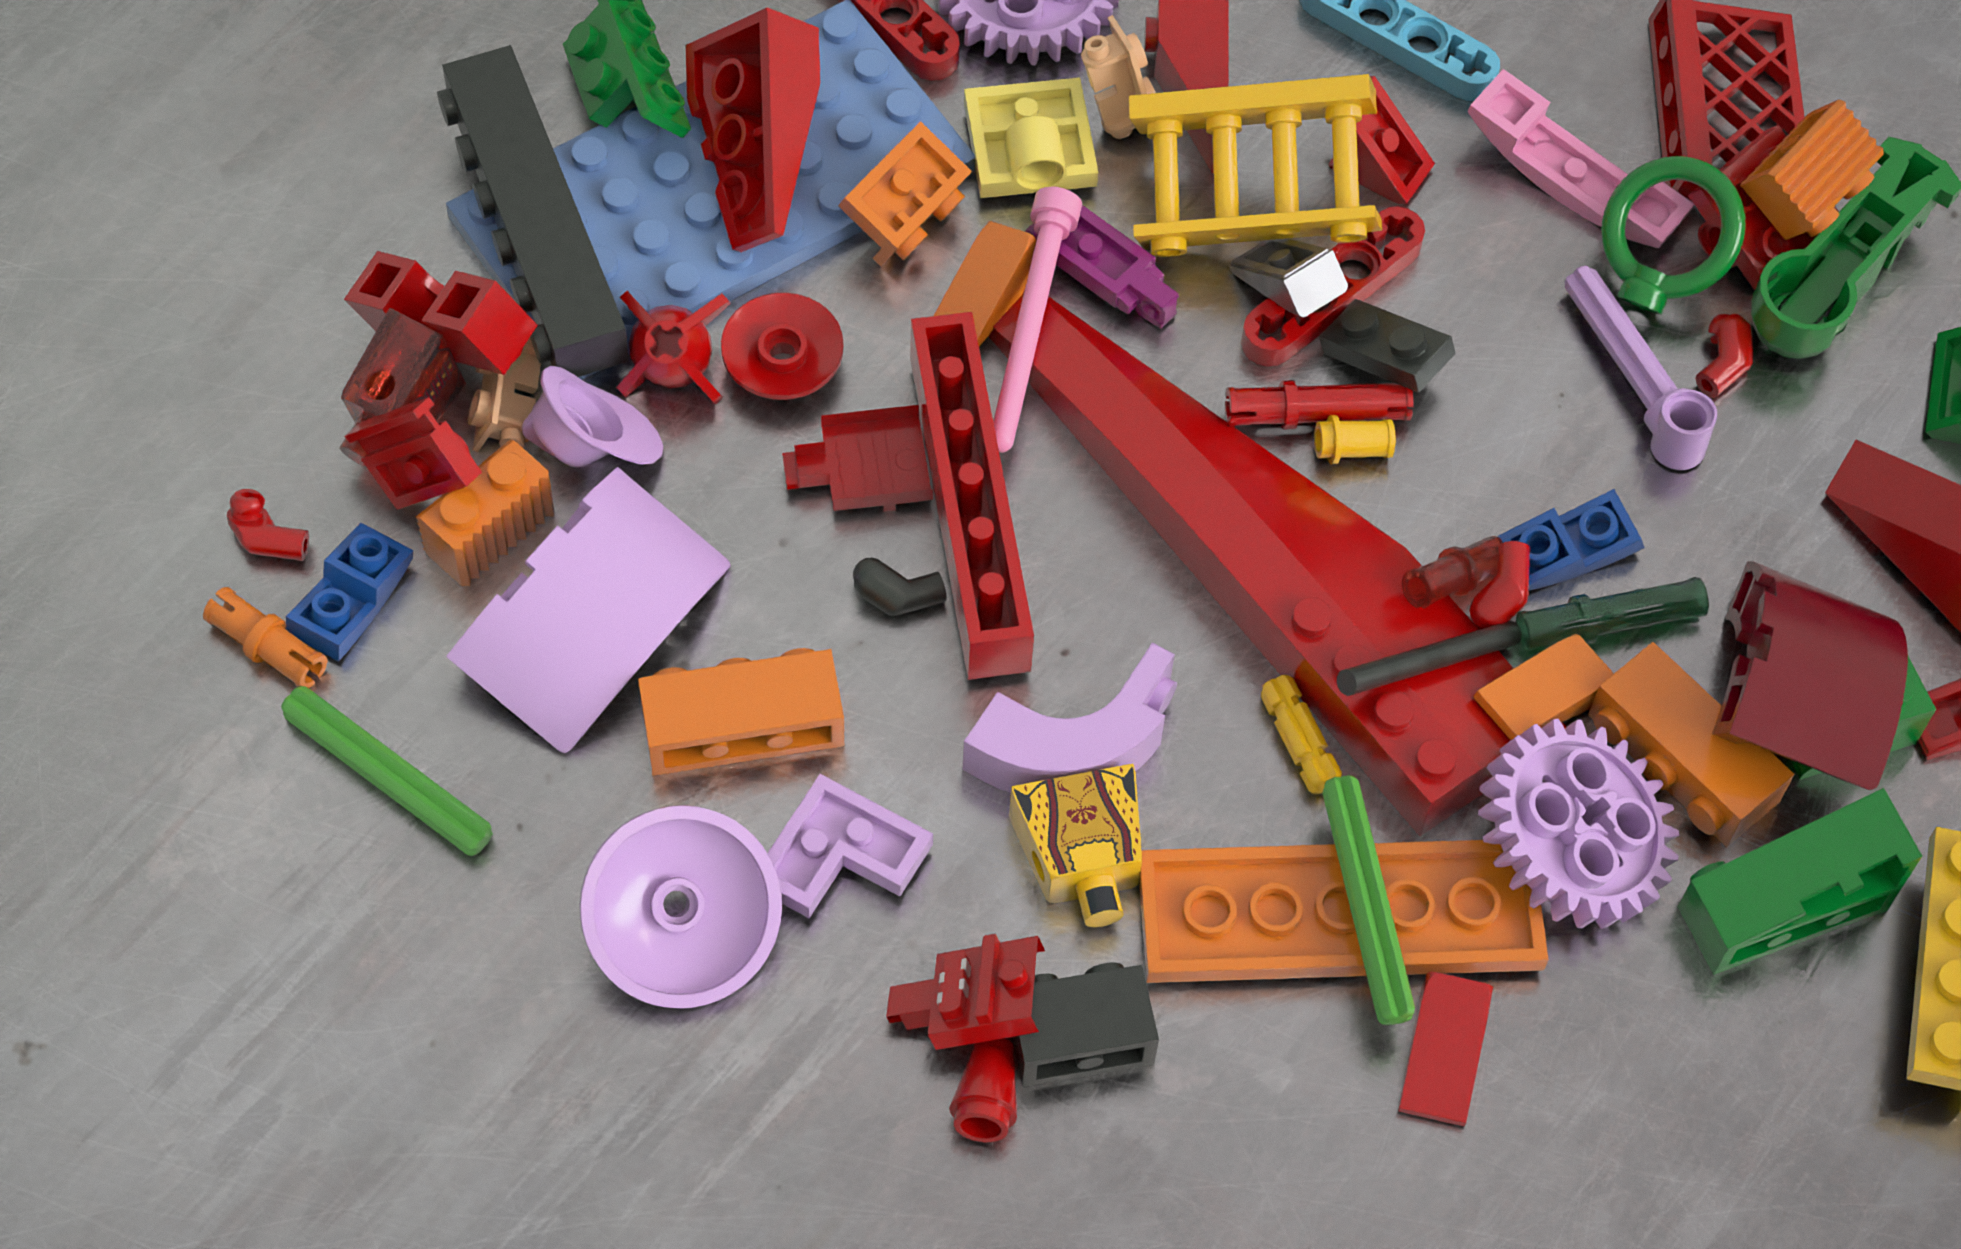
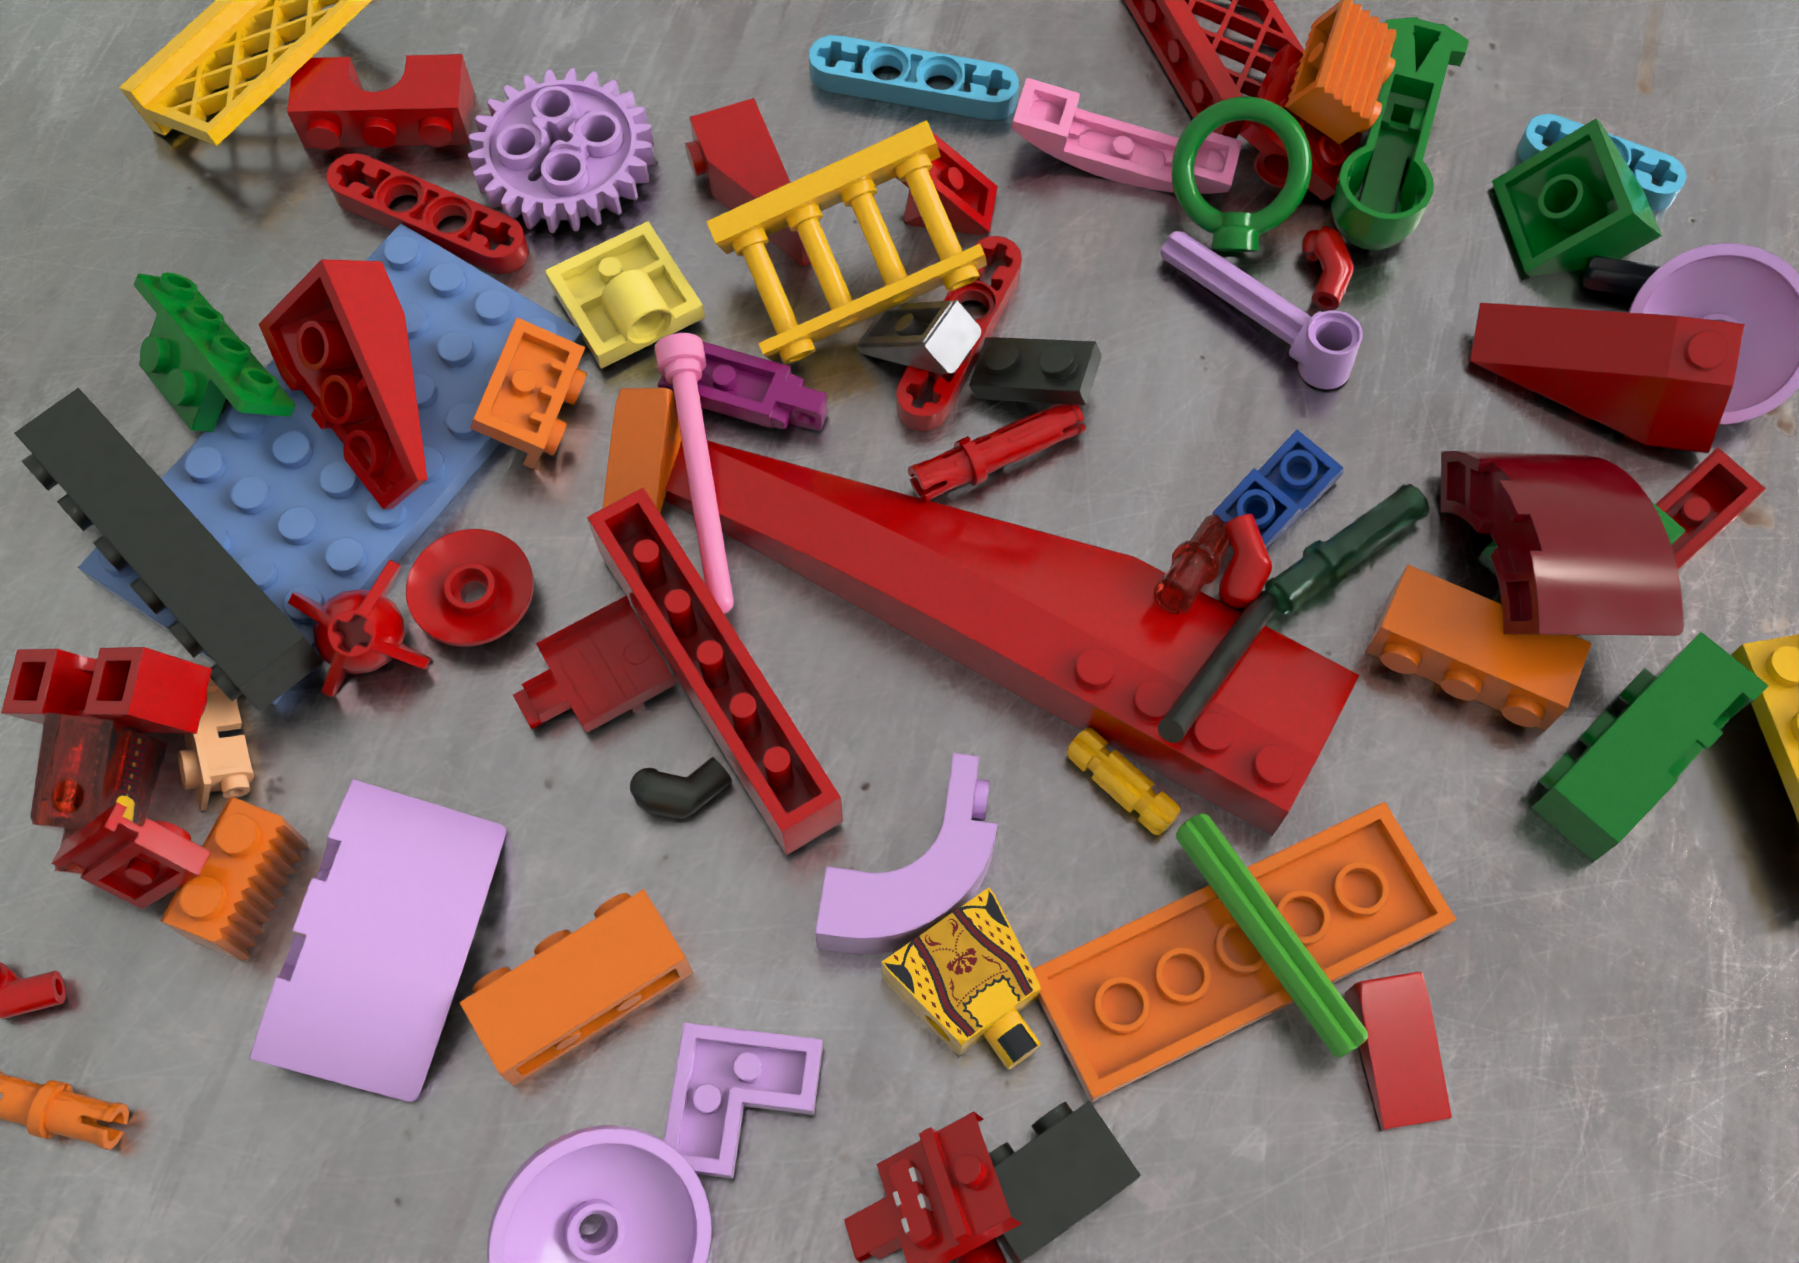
camera: 20 degrees left, 5 degrees up
bright green axle [281,686,493,856] -> none
blue slope [286,522,413,662] -> none
lavender piece [522,366,663,468] -> none
light nougat hinge [1081,15,1156,139] -> none
yellow pin [1314,415,1396,464] -> none
orange slope [1473,634,1614,740] -> none
lavender gear [1478,719,1679,929] -> none

